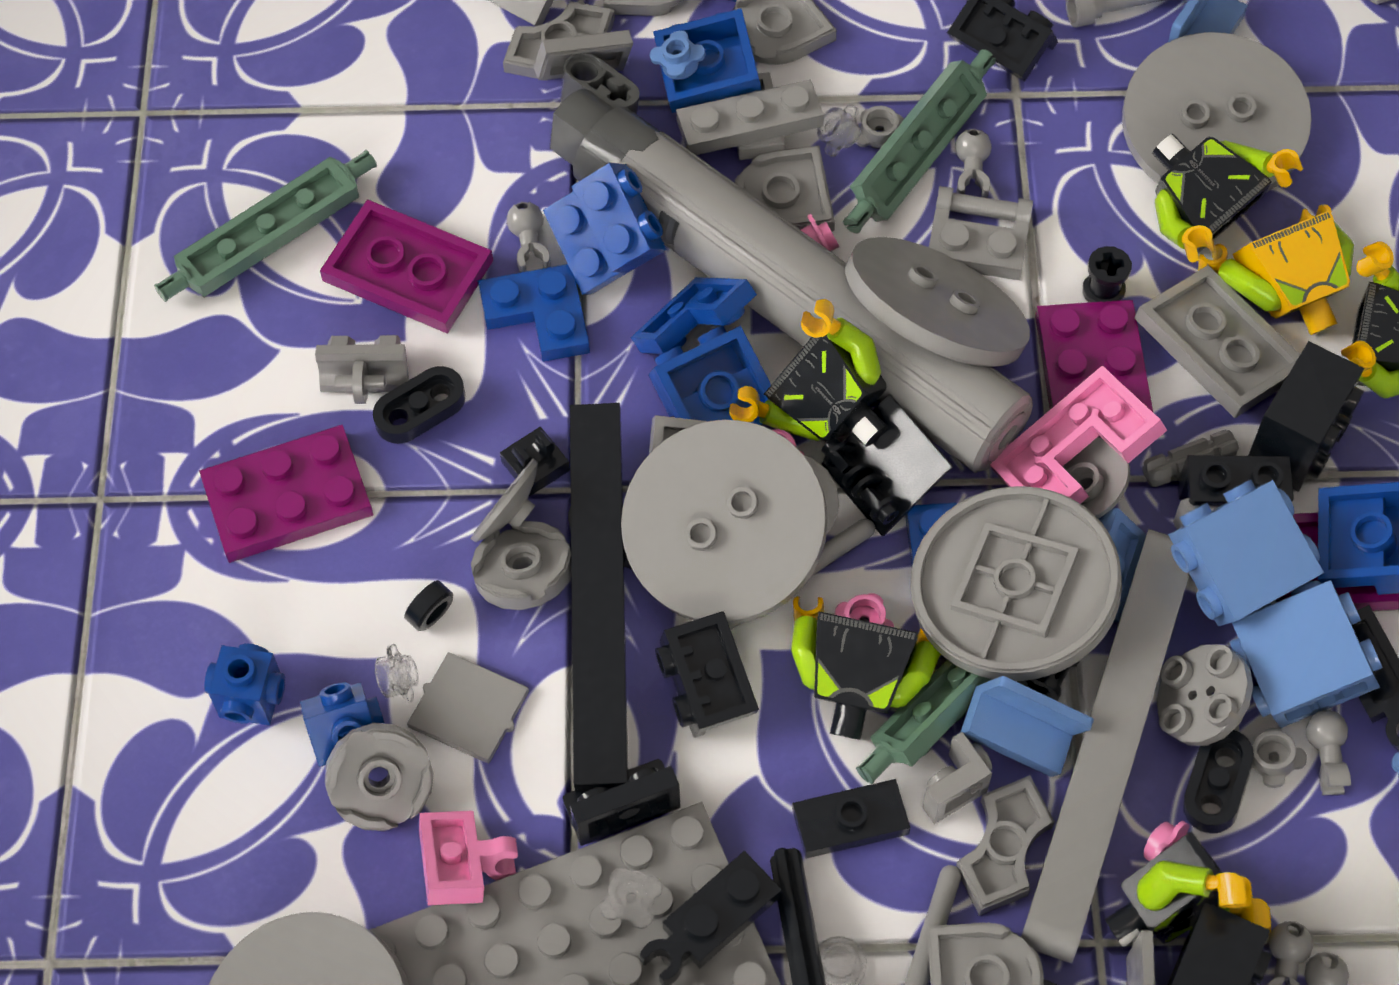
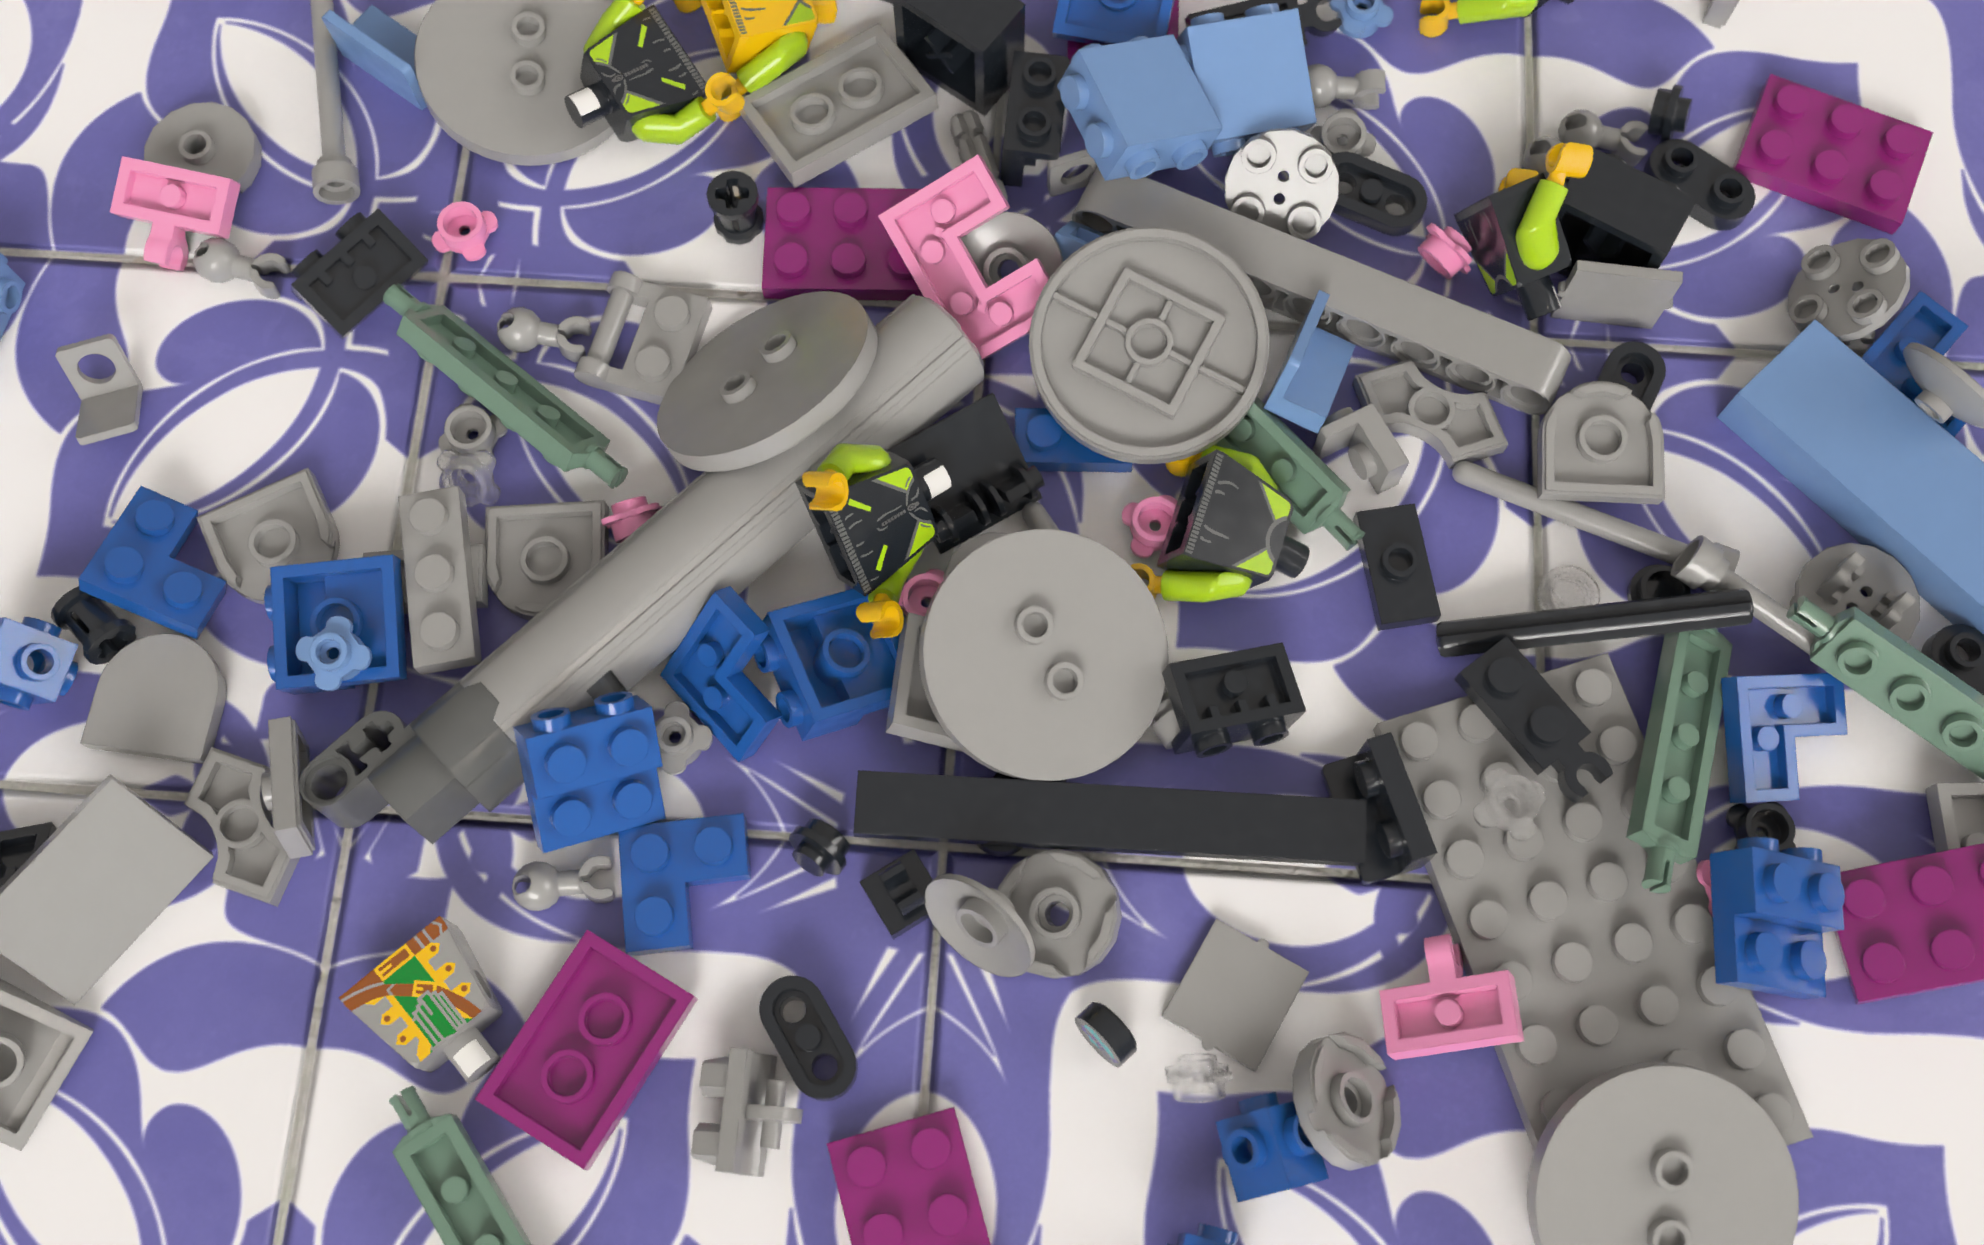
camera: 85 degrees left, 10 degrees up
none -> torso [339,915,503,1083]
none -> bright pink plate [432,202,498,261]
none -> light grey plate [655,701,713,775]
none -> black plate [789,818,850,876]

